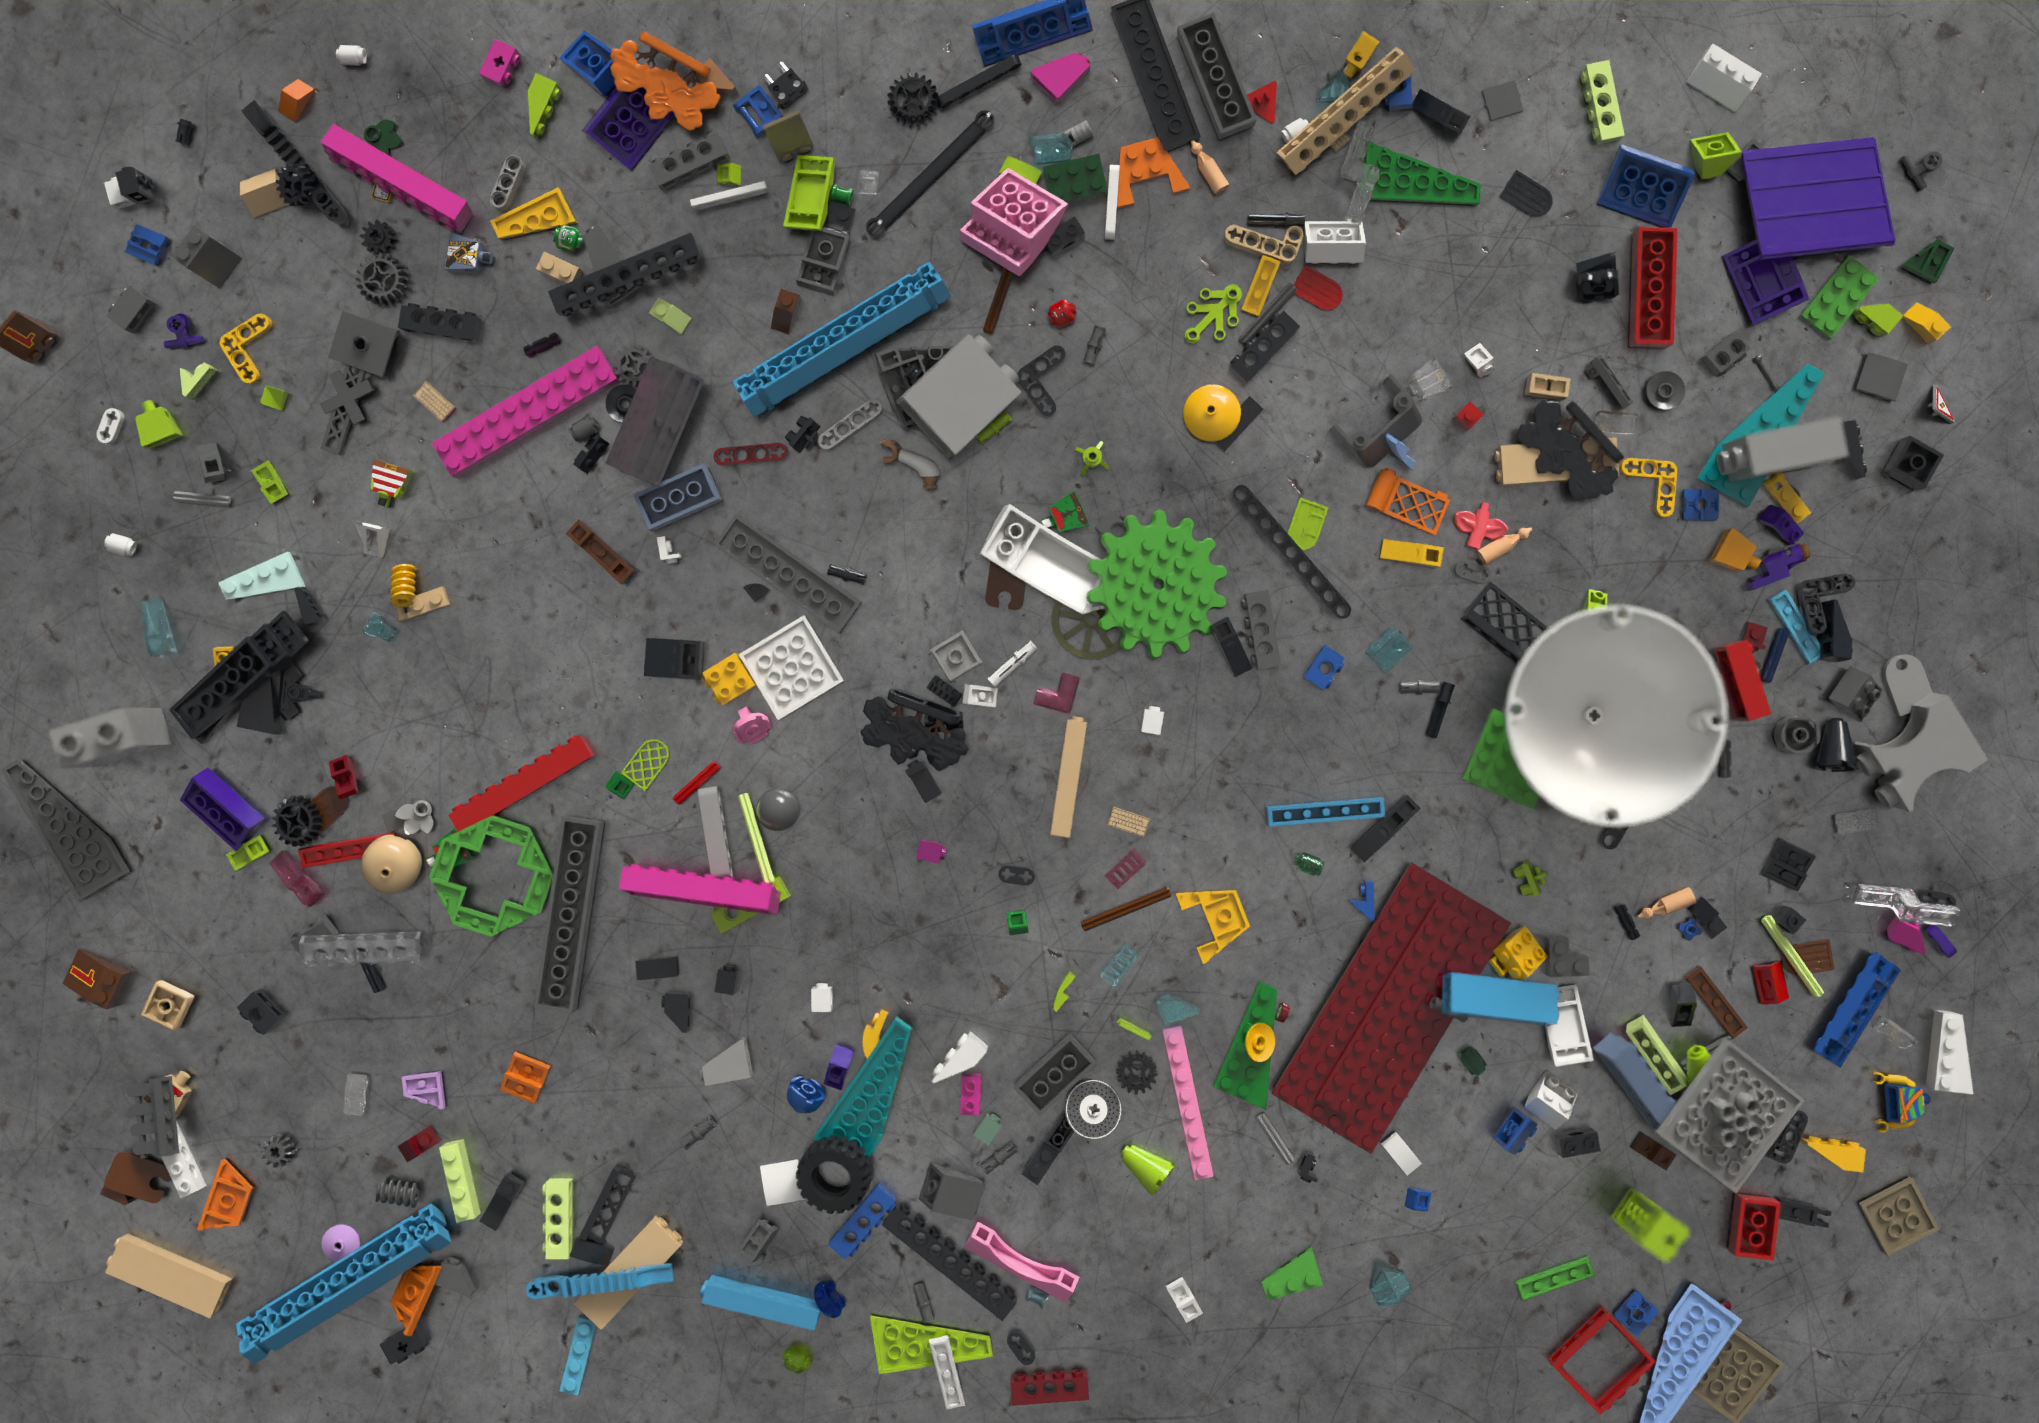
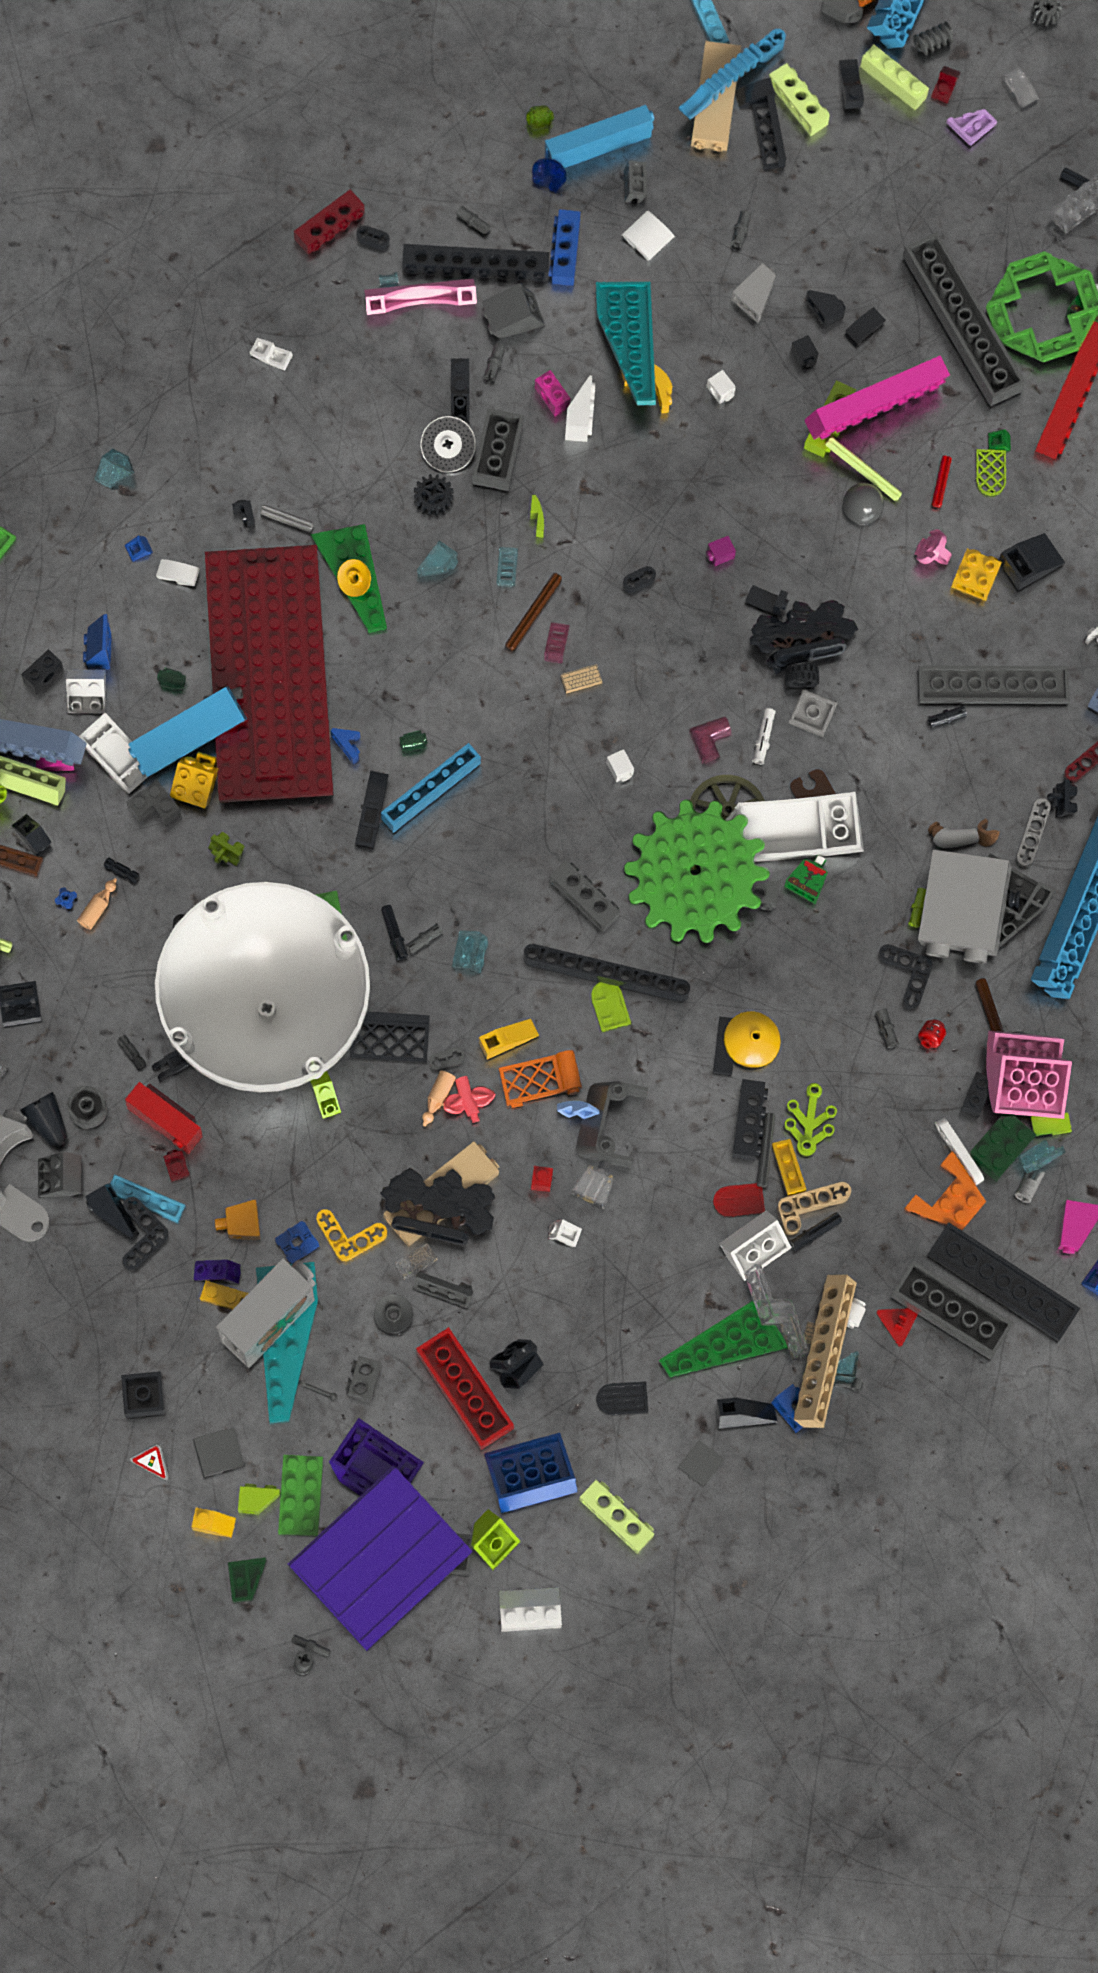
camera: 140 degrees right, 15 degrees down
orange slope [500,1051,551,1104] -> none
light grey beam [698,786,733,880] -> none
white plate [739,615,844,720] -> none
black tile [743,583,770,603] -> none
blue cylinder [786,1076,826,1113] -> none
black tyre [796,1135,873,1214] -> none
dark purple slope [824,1045,854,1090] -> none
lime wing [870,1316,993,1374] -> none
white tile [929,1335,965,1410] -> none
white slope [963,684,998,707] -> none
sand green brick [973,1113,1002,1146] -> none
green slope [1006,910,1029,935] -> none
tan brick [1050,716,1087,838] -> none
lime brick [1075,441,1110,476] -> none
lime piece [1117,1018,1152,1040] -> none
lime cone [1121,1145,1175,1196] -> none
bright pink plate [1162,1025,1214,1180] -> none
yellow wing [1176,890,1250,964] -> none
light nougat wheel [1191,140,1229,194] -> none
black slope [1210,617,1252,677] -> none
bright green wing [1262,1247,1323,1301] -> none
dark red tile [1275,1002,1290,1023] -> none
blue brick [1302,645,1345,690] -> none
yellow torso [1342,31,1379,79] -> none
tan brick [1525,373,1571,401] -> none
black slope [1686,897,1727,939] -> none
dark purple plate [1746,543,1810,591] -> none
dark blue axle [1760,628,1790,683] -> none
black slope [1840,420,1867,479] -> none

